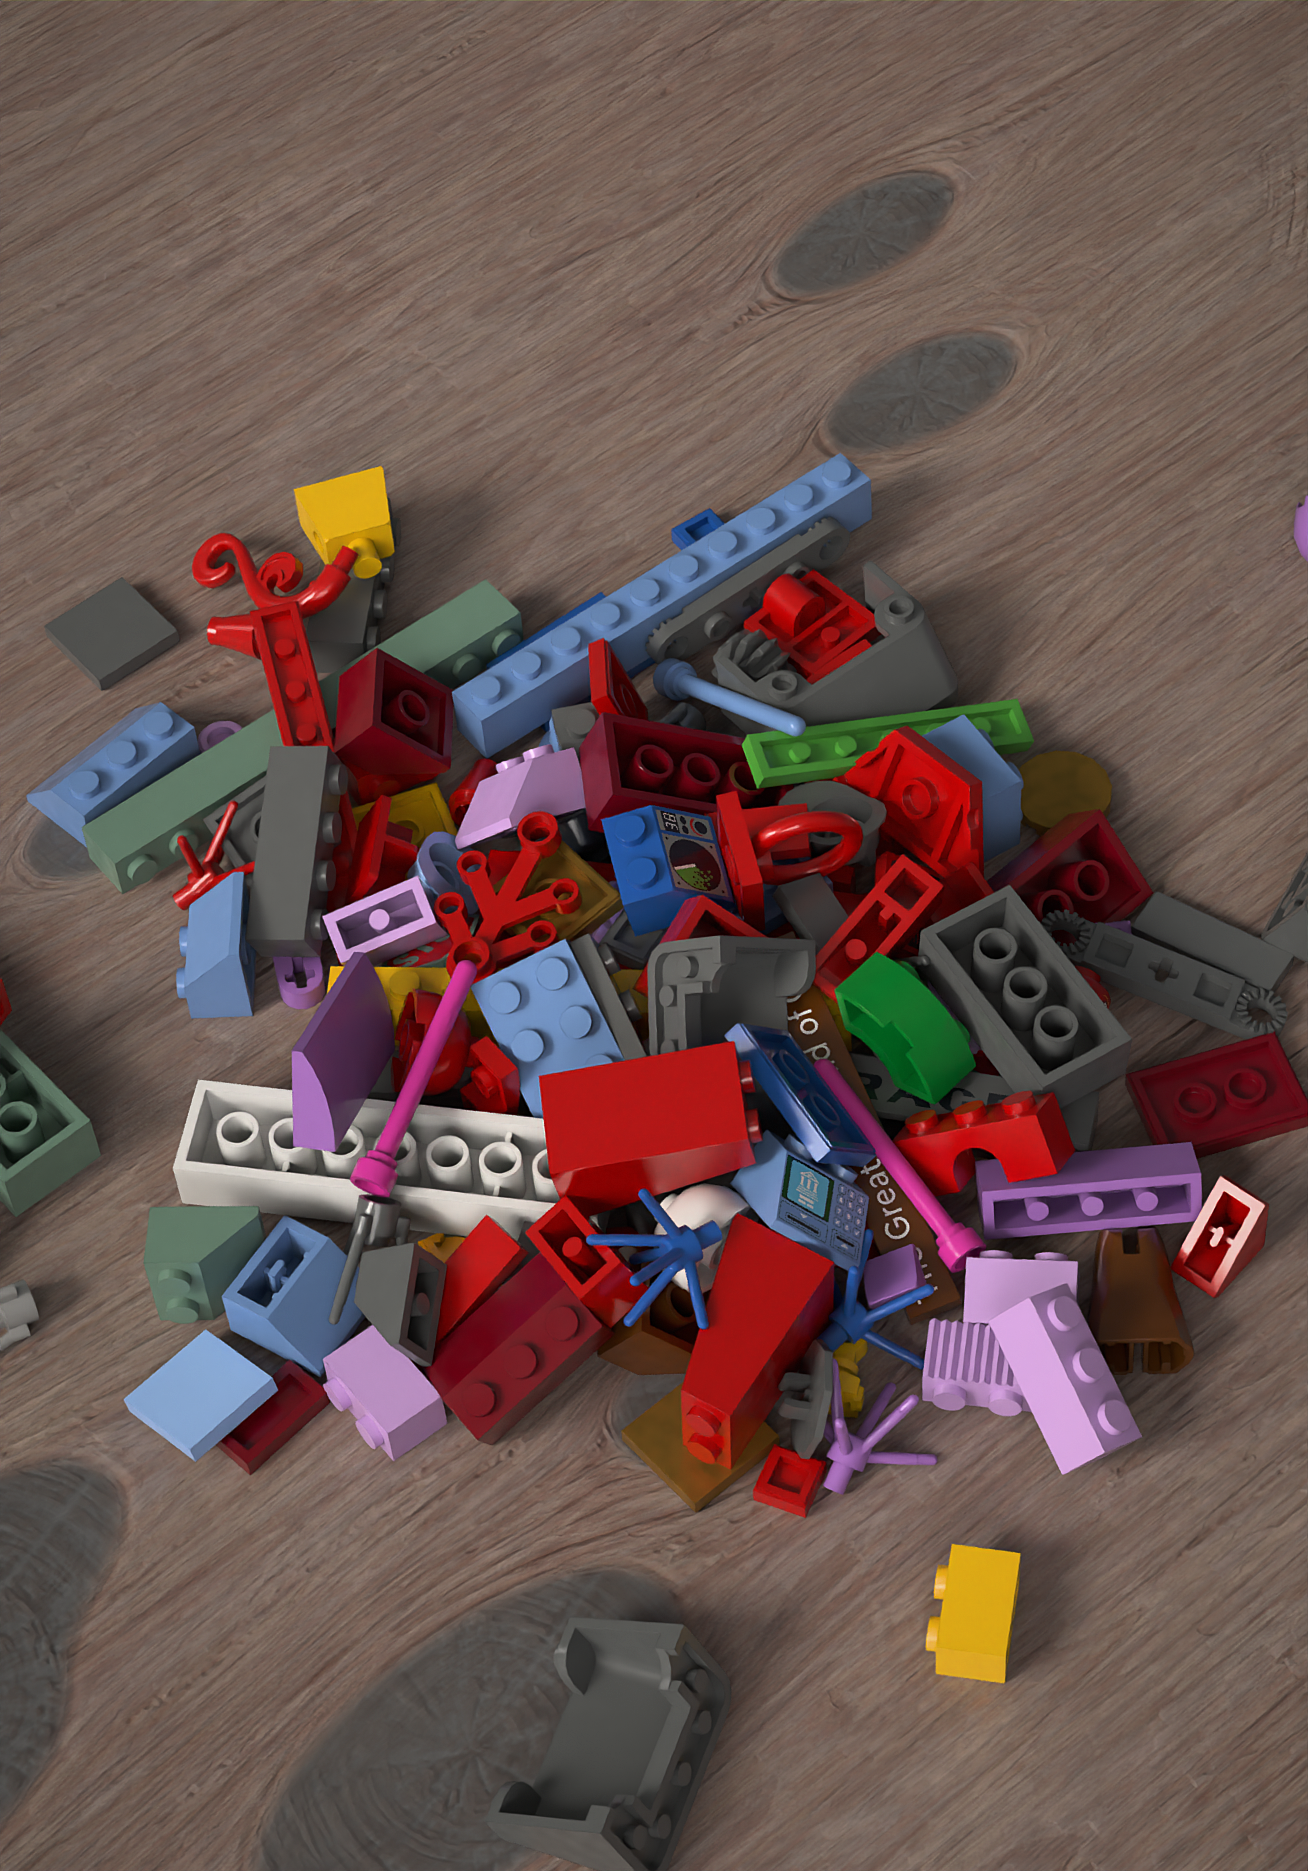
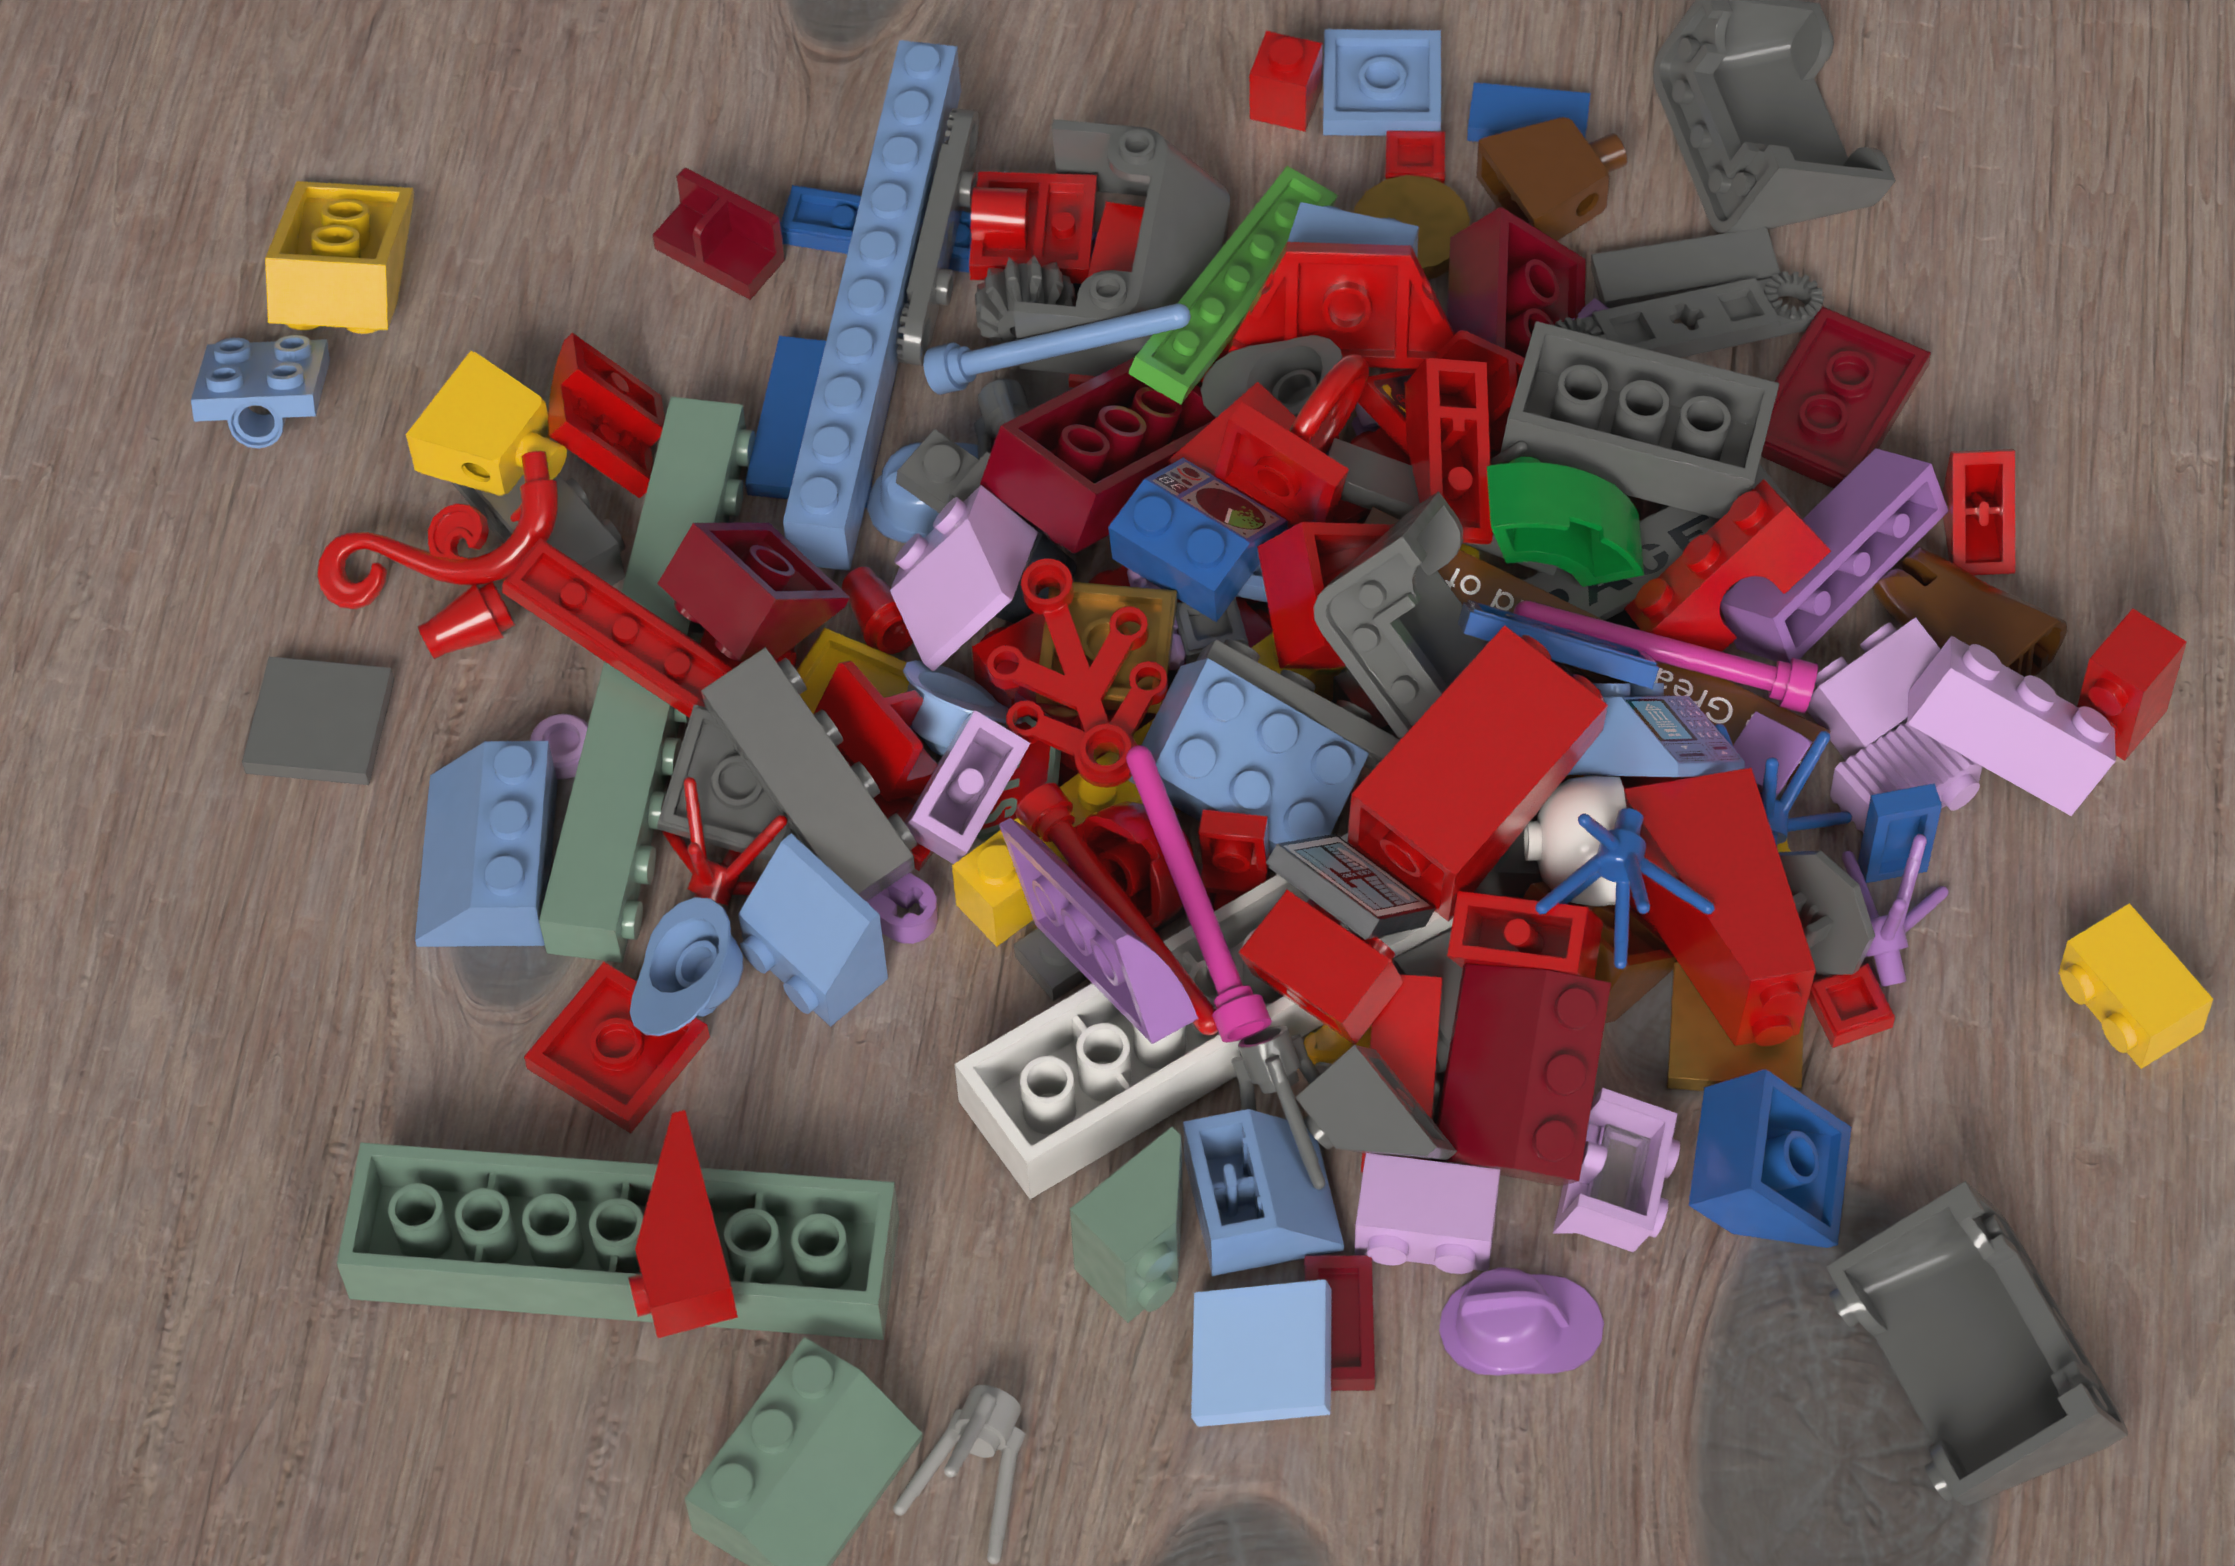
camera: 45 degrees left, 5 degrees up
red tile [588,638,648,720] -> none
none -> medium blue plate [191,335,330,449]
none -> yellow slope [265,181,414,334]
none -> red tile [524,962,710,1134]
none -> red slope [548,332,665,499]
none -> medium blue piece [630,897,743,1036]
none -> dark red panel [652,167,785,300]
none -> red piece [1015,782,1218,1035]
none -> red brick [1238,890,1404,1045]
none -> red brick [1249,31,1322,132]
none -> tile [1266,834,1436,940]
none -> medium blue plate [1323,29,1441,136]
none -> red tile [1385,130,1445,184]
none -> medium lavender piece [1439,1267,1604,1376]
none -> blue tile [1467,82,1591,142]
none -> reddish brown torso [1476,117,1627,241]
none -> lavender window [1553,1088,1680,1252]
none -> blue slope [1688,1069,1852,1248]
none -> blue tile [1858,783,1942,883]
none -> red brick [2077,608,2187,761]

